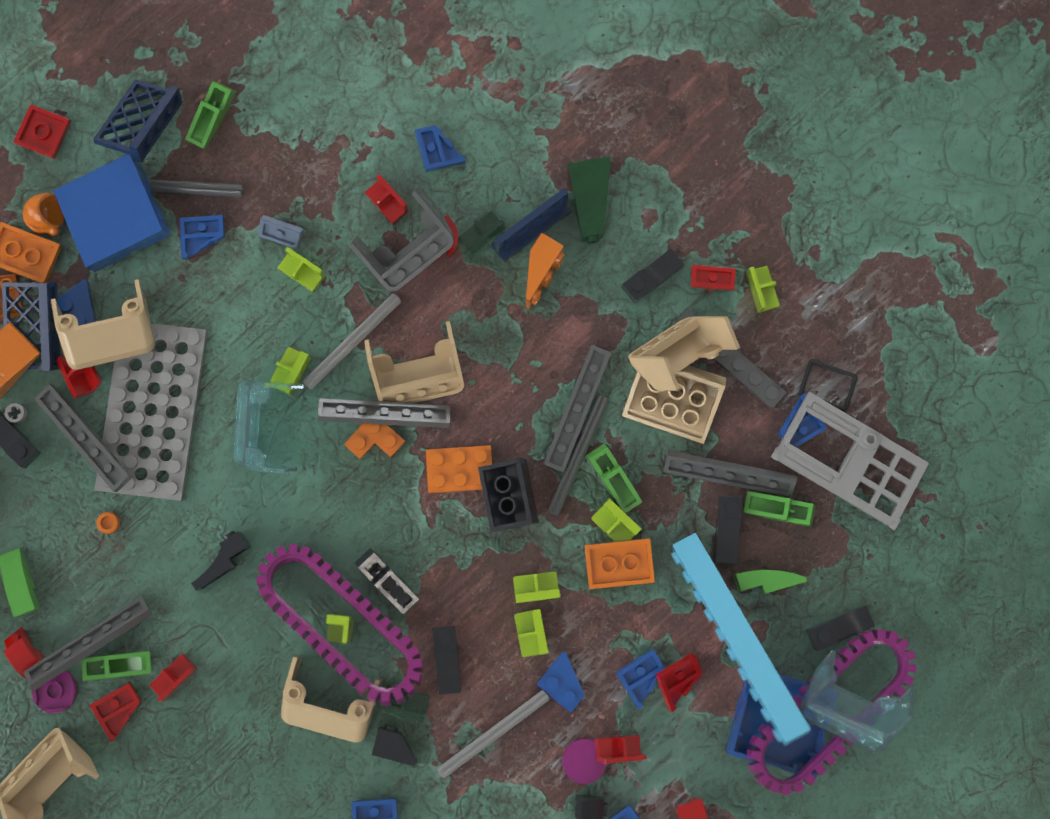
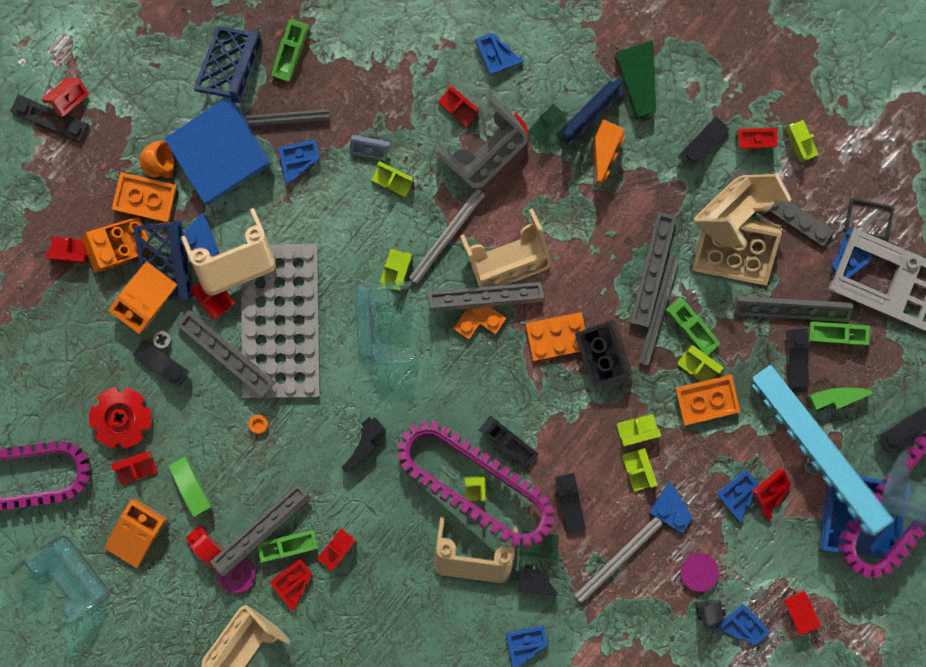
camera: 10 degrees left, 5 degrees up
red plate [13,104,72,160] -> none
red panel [594,735,647,764] -> none

